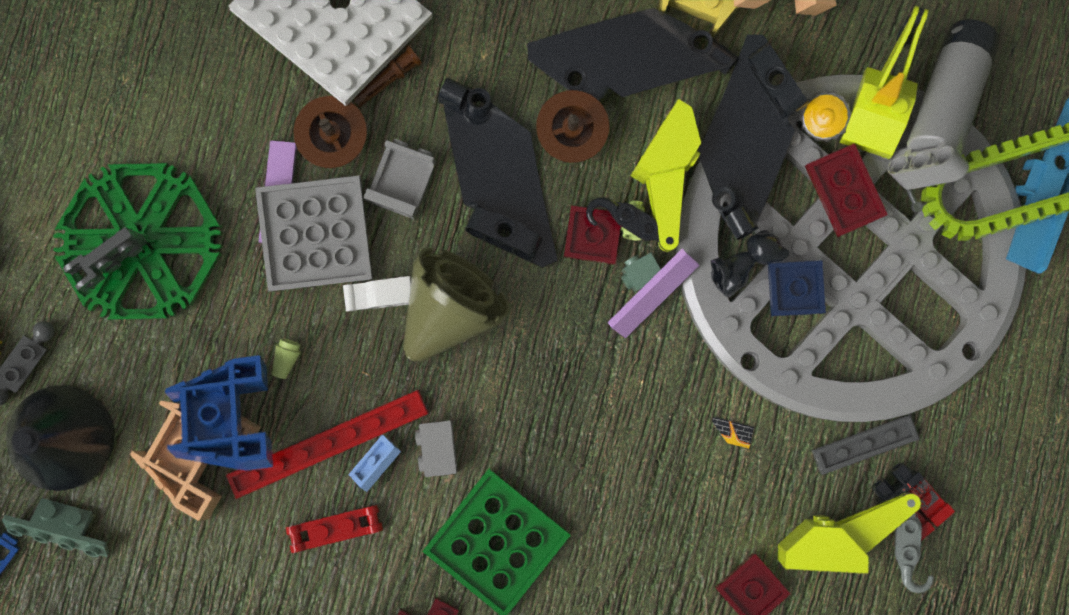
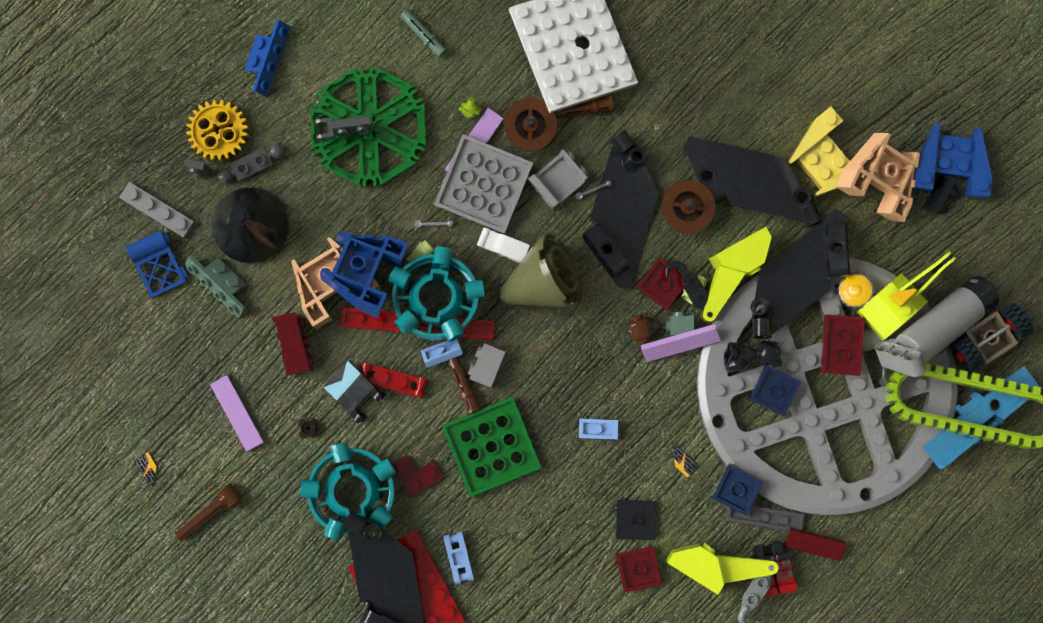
camera: 30 degrees right, 0 degrees up
none -> dark red wedge [272,312,314,376]
none -> black flag [324,360,385,423]
none -> teal piece [388,247,485,342]
none -> sand green pin [400,9,447,58]
none -> light grey hinge [414,220,454,228]
none -> reddish brown pin [447,356,483,415]
none -> lime plant [459,98,482,118]
none -> flat silver hinge [576,180,613,200]
none -> light blue plate [579,419,618,440]
none -> black plate [616,500,656,540]
none -> reddish brown head [627,314,654,343]
none -> dark blue plate [712,463,764,516]
none -> dark red tile [784,527,847,561]
none -> brick [949,303,1034,372]

